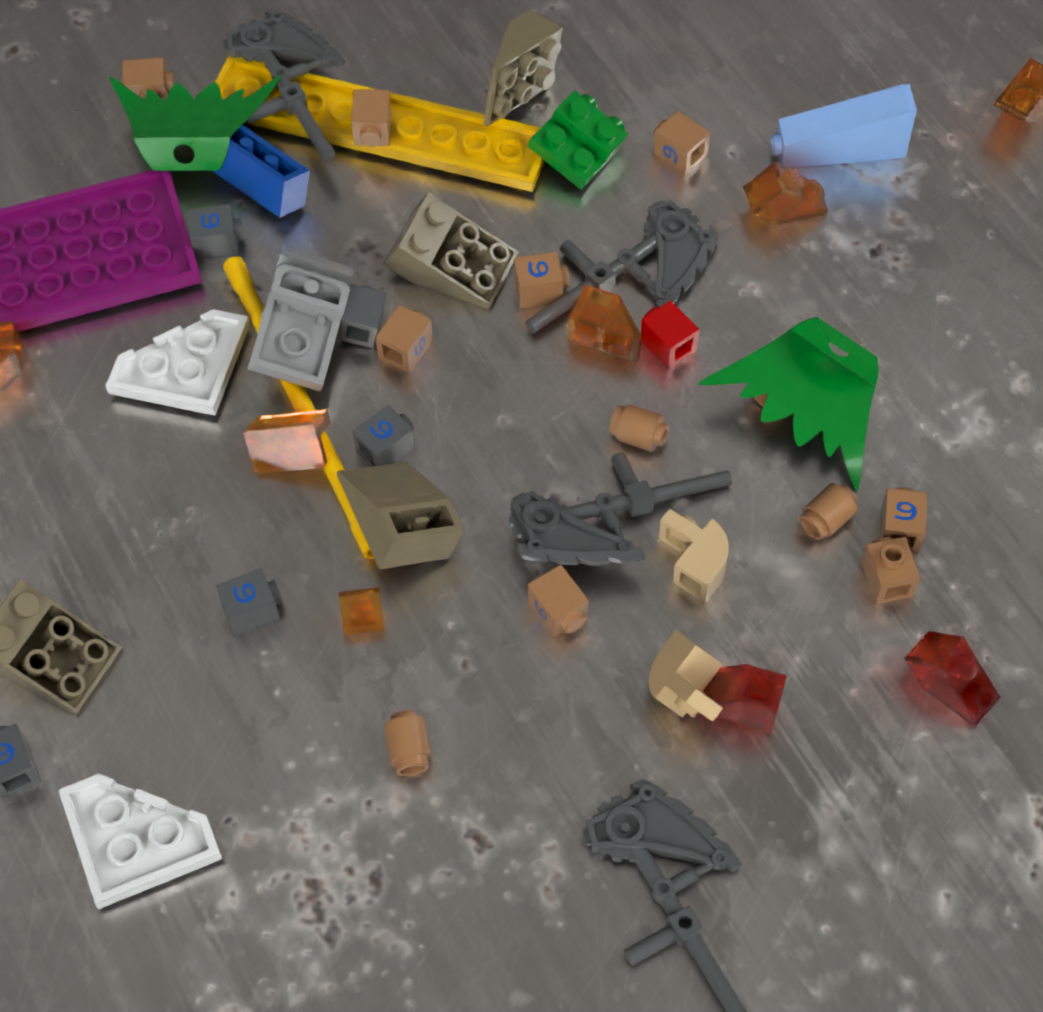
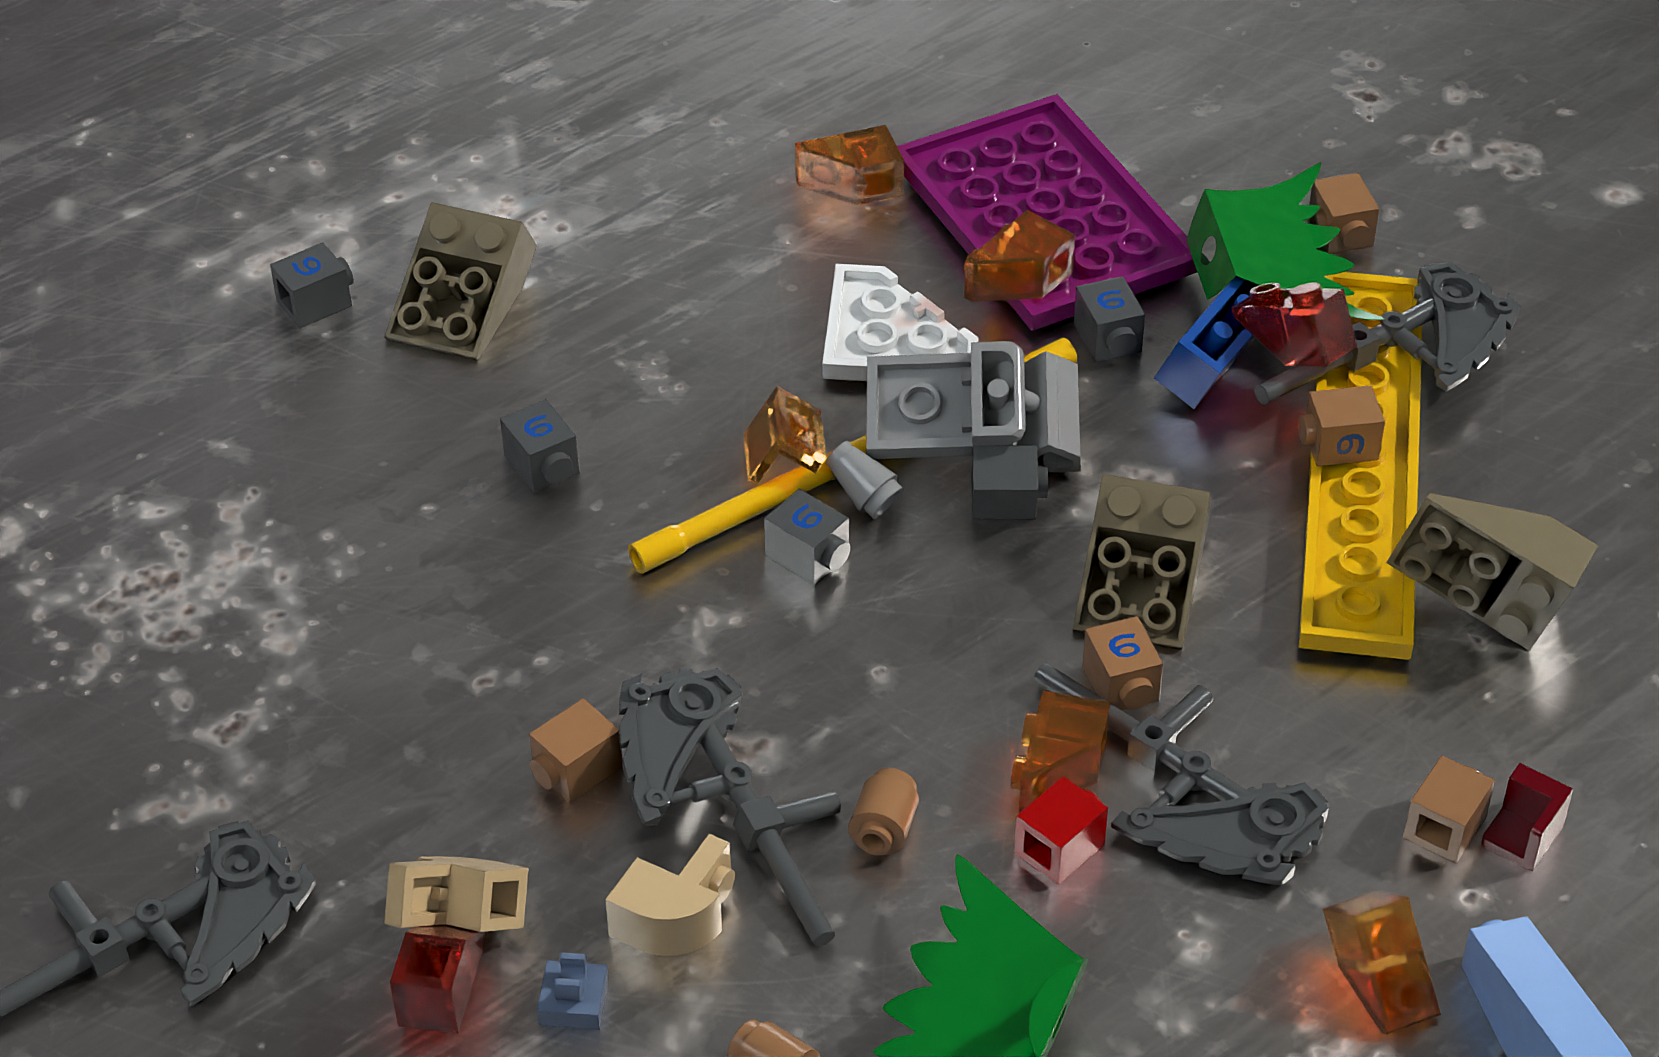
camera: 80 degrees right, 15 degrees down
white plate [58,774,223,909] -> none
dark tan slope [337,462,465,570] -> none
clear orange plate [339,587,384,635] -> none
medium nougat brick [375,305,433,373] -> none
medium nougat brick [384,710,432,776] -> none
green plate [527,90,629,190] -> none
none -> sand blue tile [537,952,609,1030]
none -> light grey cone [825,441,904,519]
none -> clear orange slope [963,210,1075,302]
none -> clear red slope [1232,283,1357,367]
none -> dark red panel [1481,763,1573,872]

